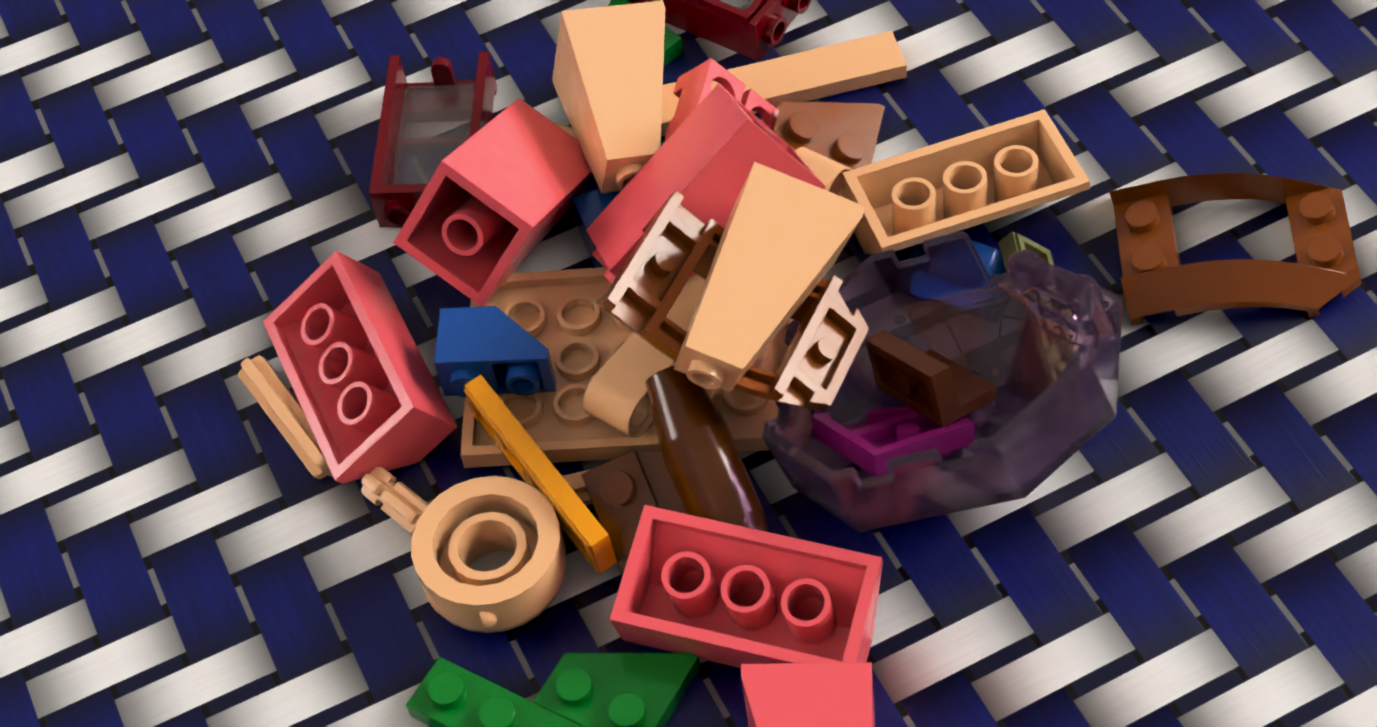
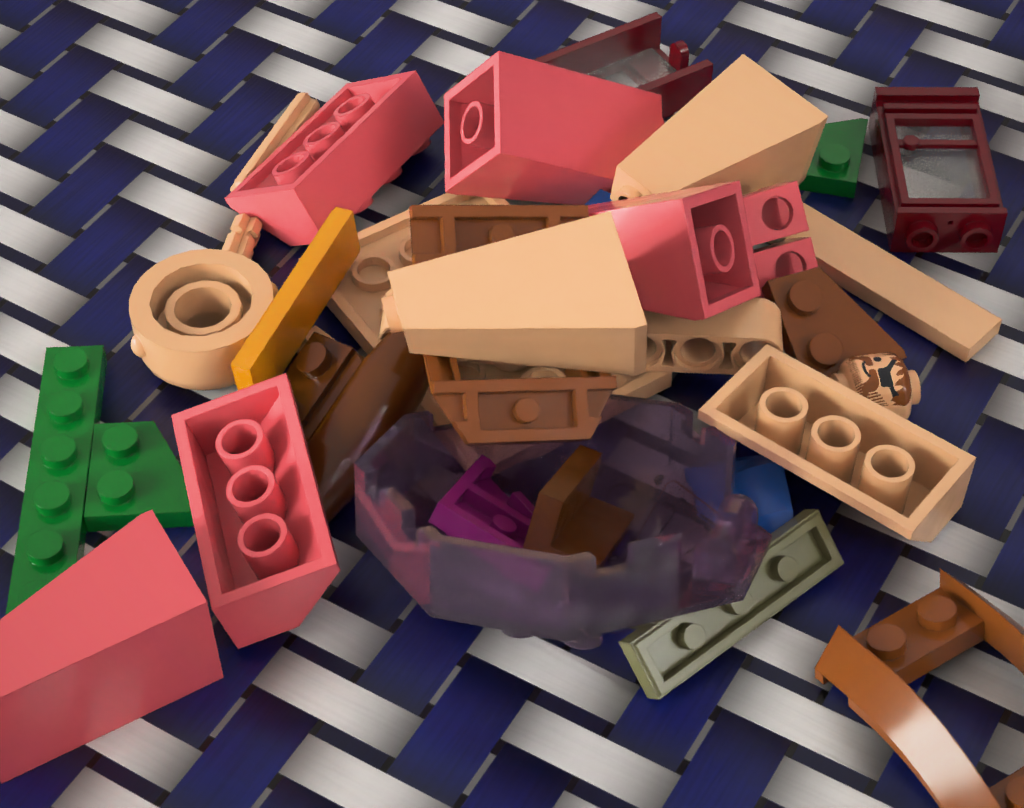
camera: 50 degrees right, 5 degrees down
blue slope [434,306,557,398] -> none
none -> head [830,352,921,420]

